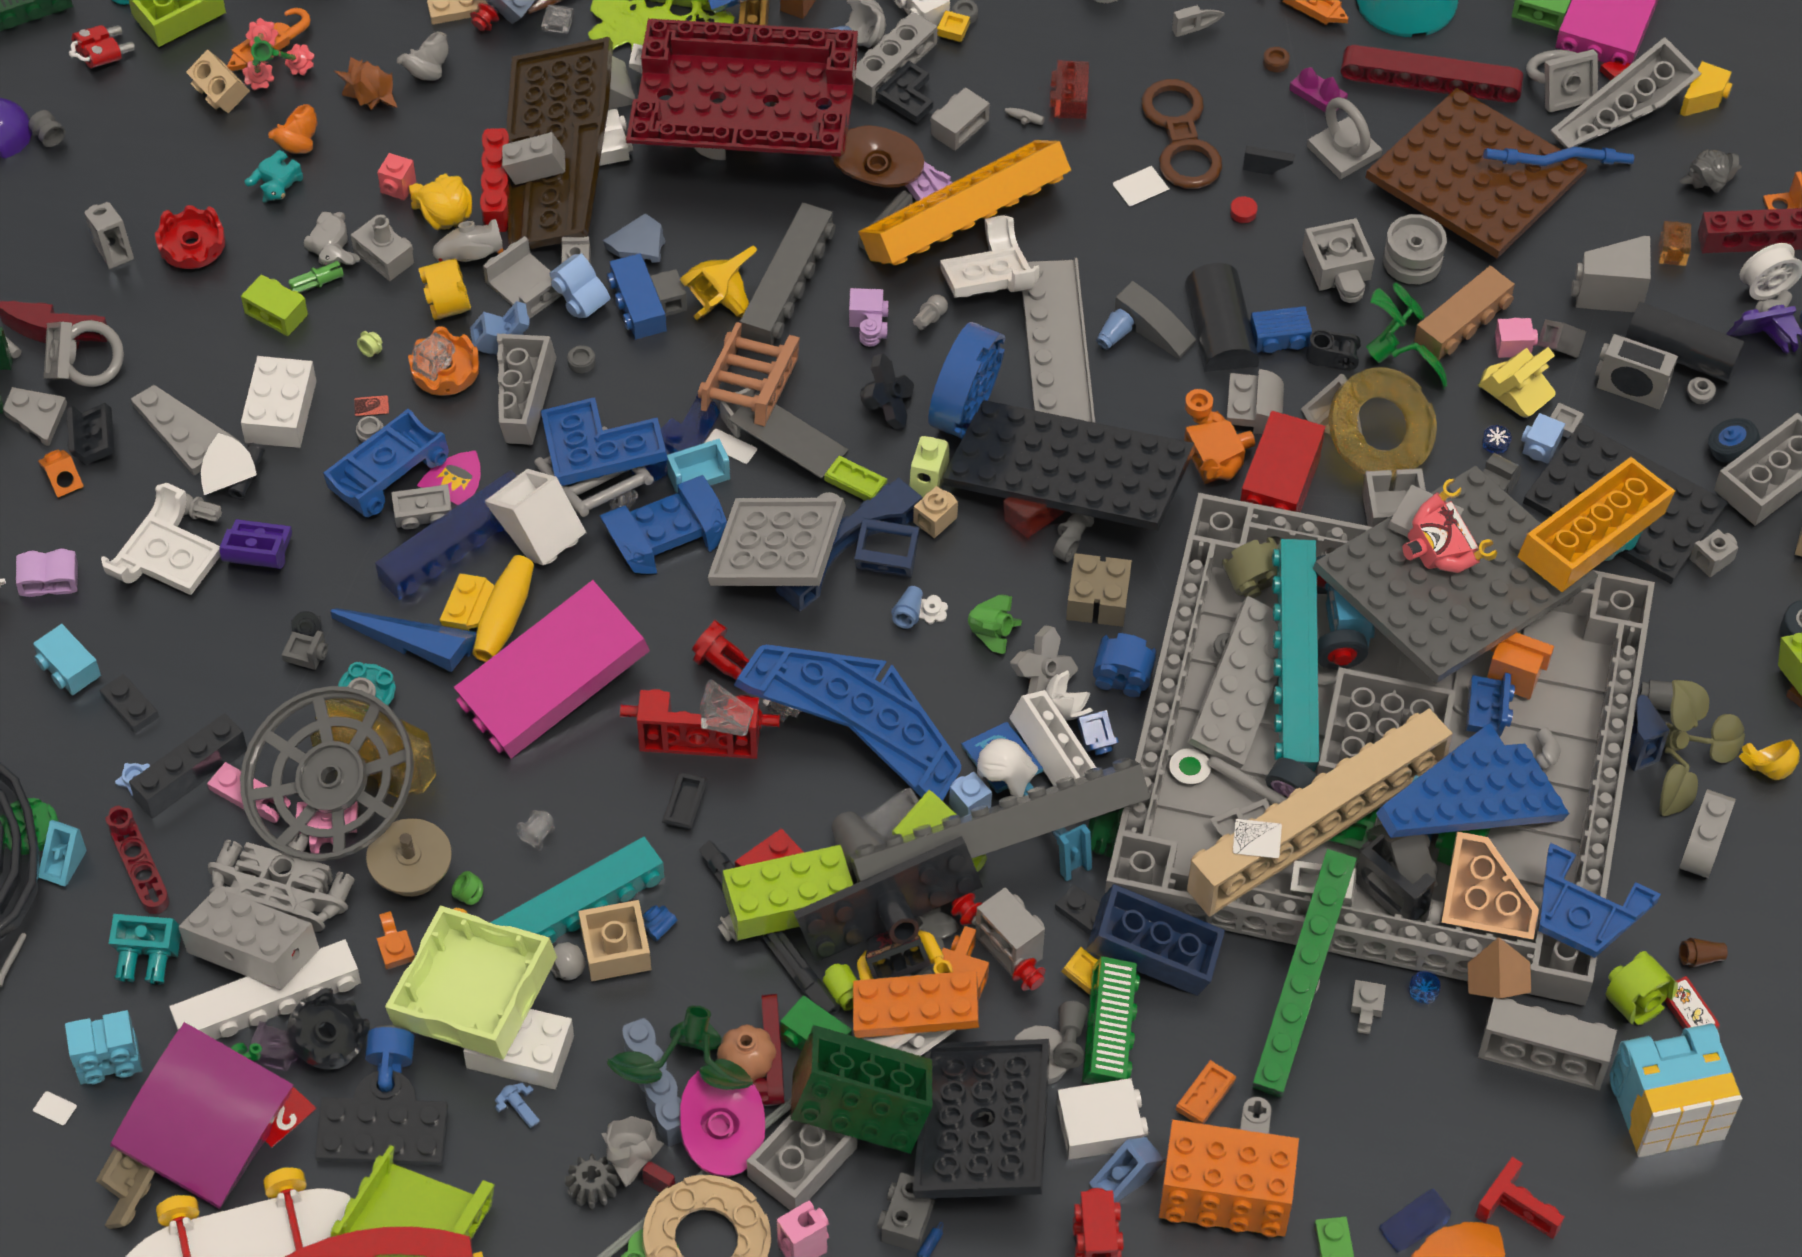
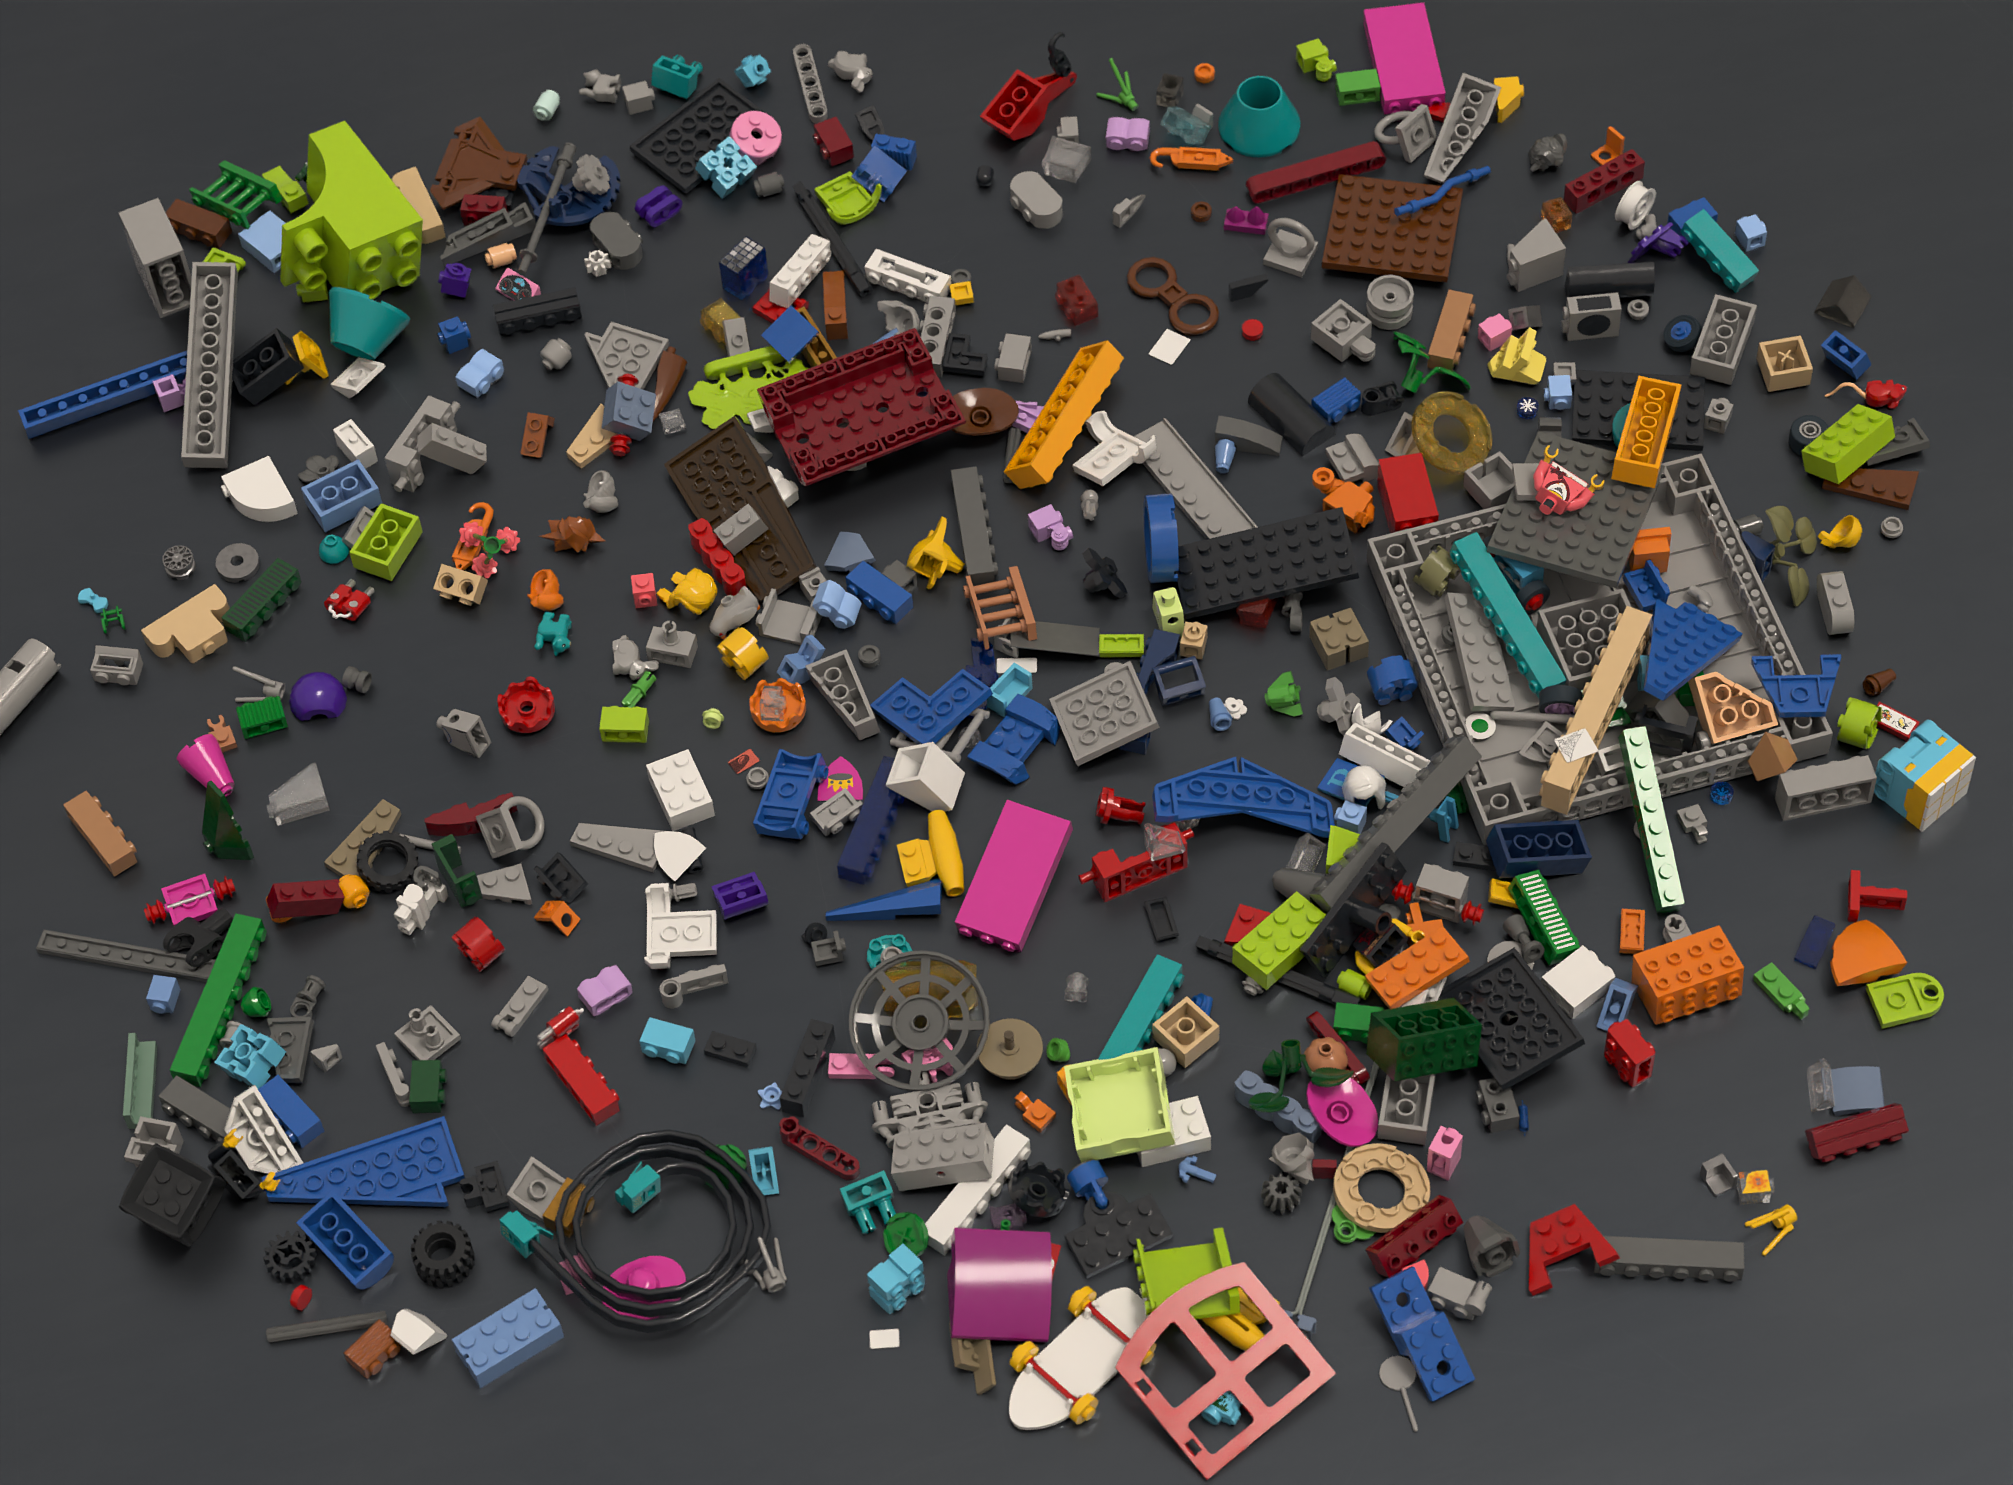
camera: 25 degrees left, 0 degrees up
none -> light grey plate [660,964,728,1009]
none -> green tile [883,1212,929,1257]

